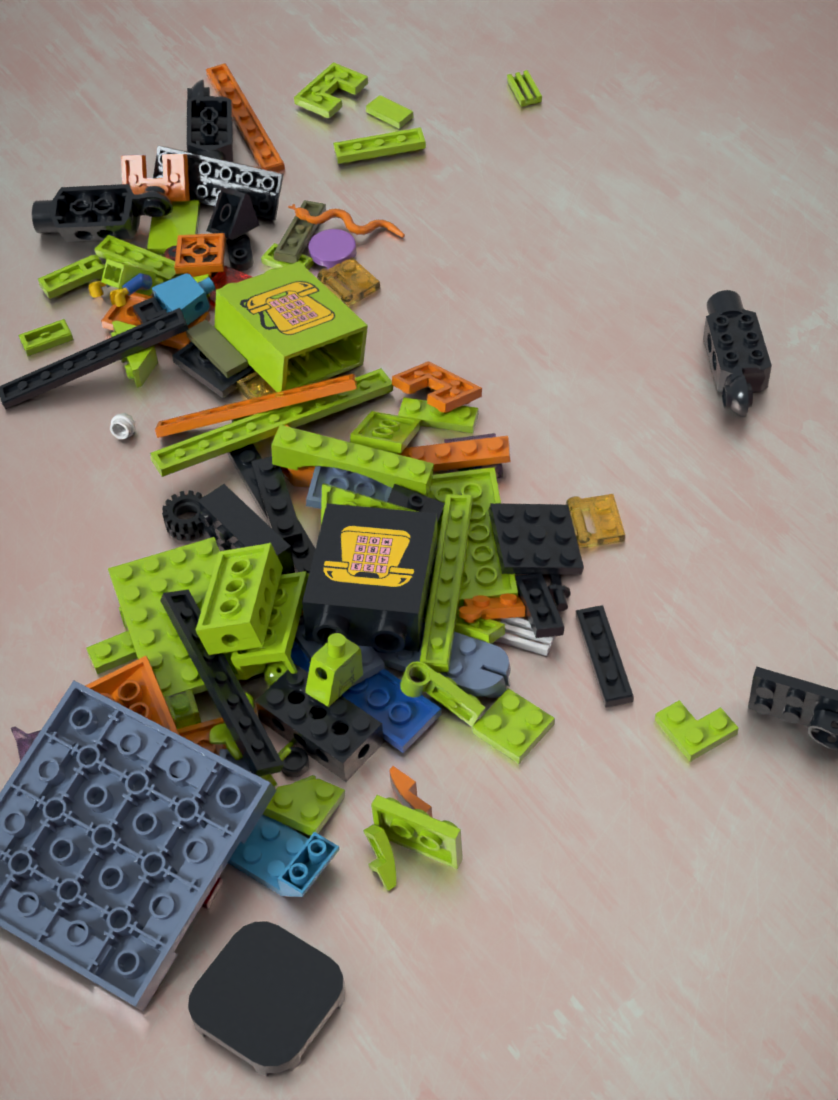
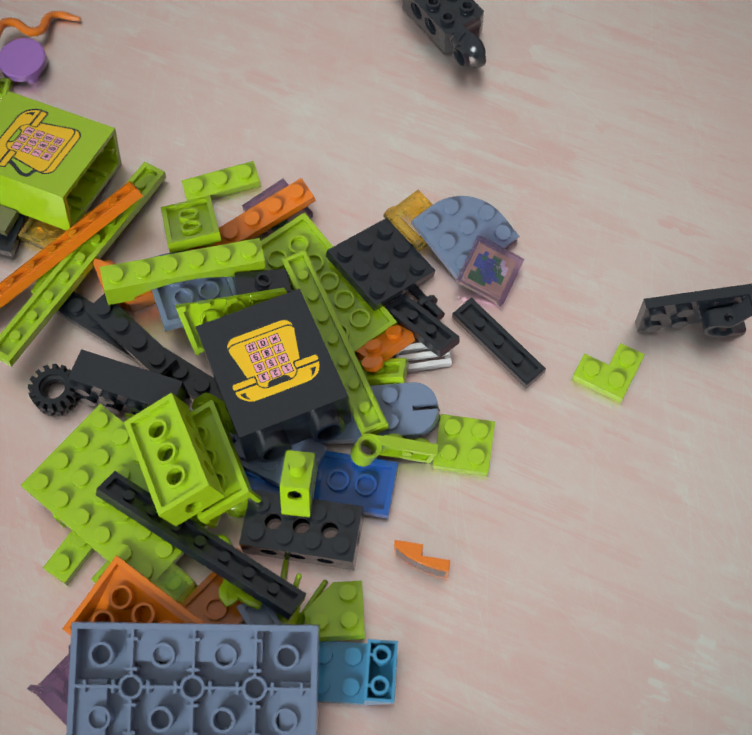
camera: 30 degrees left, 15 degrees up
black tile [281,747,309,777] -> none
clear yellow plate [317,257,381,306] -> none
lime slope [363,824,396,891] -> none
lime plate [371,795,463,869] -> none
orange plate [392,361,482,413] -> none
none -> sand blue plate [411,196,520,283]
none -> clear purple tile [455,235,524,306]

